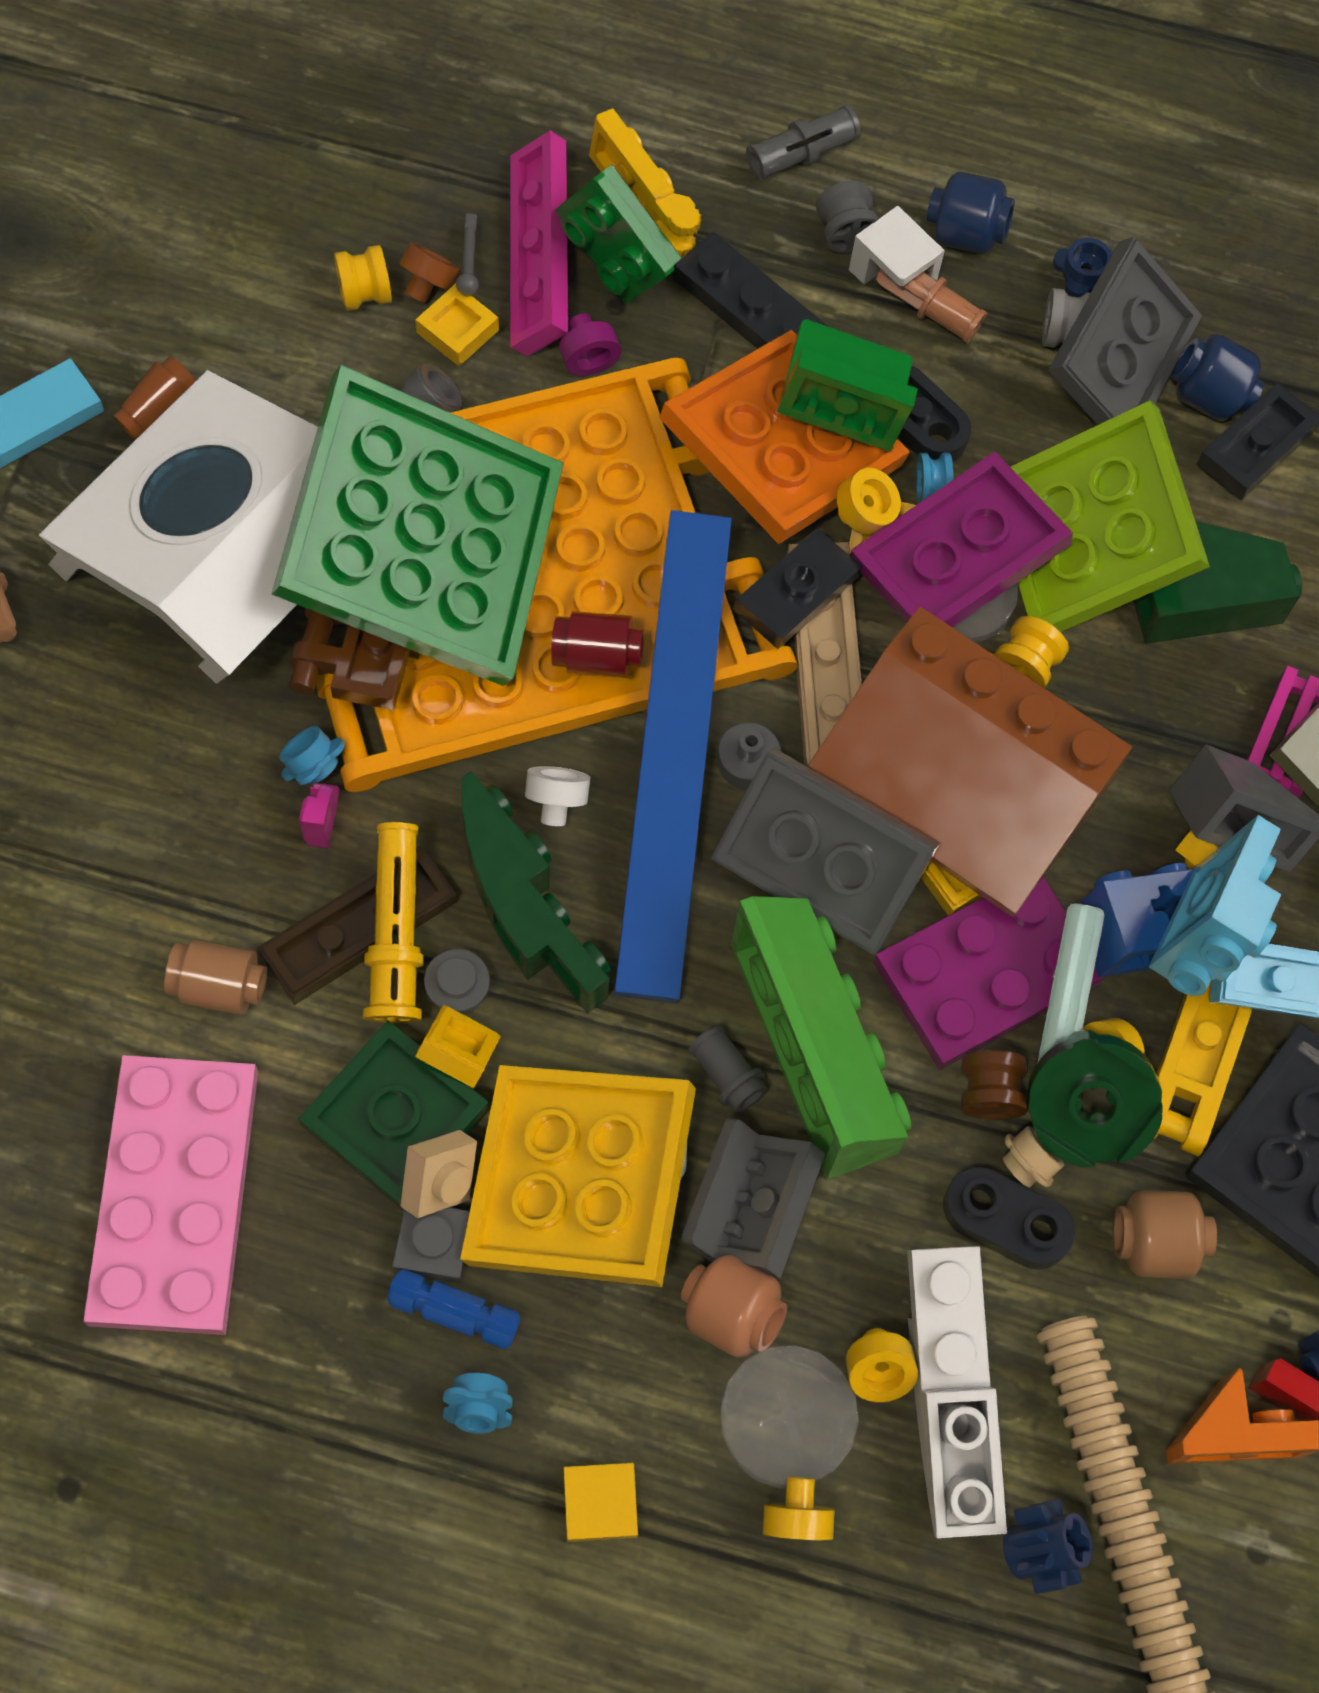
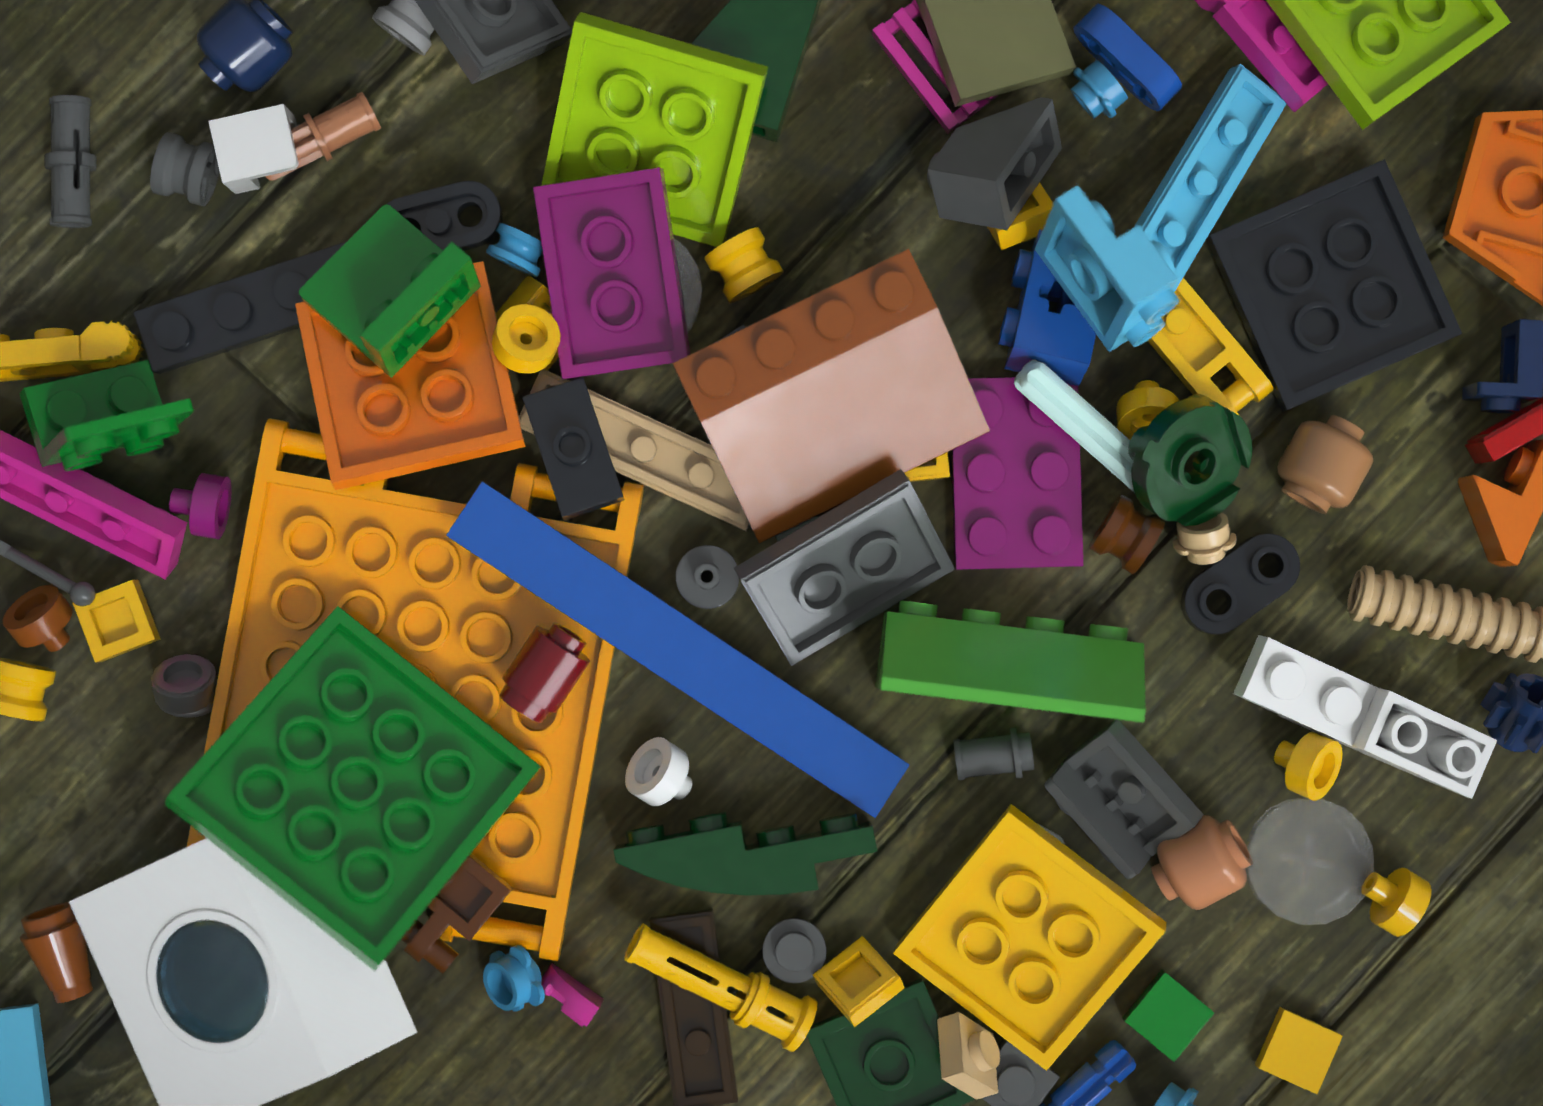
camera: 55 degrees left, 20 degrees up
none -> green tile [1122,969,1214,1062]

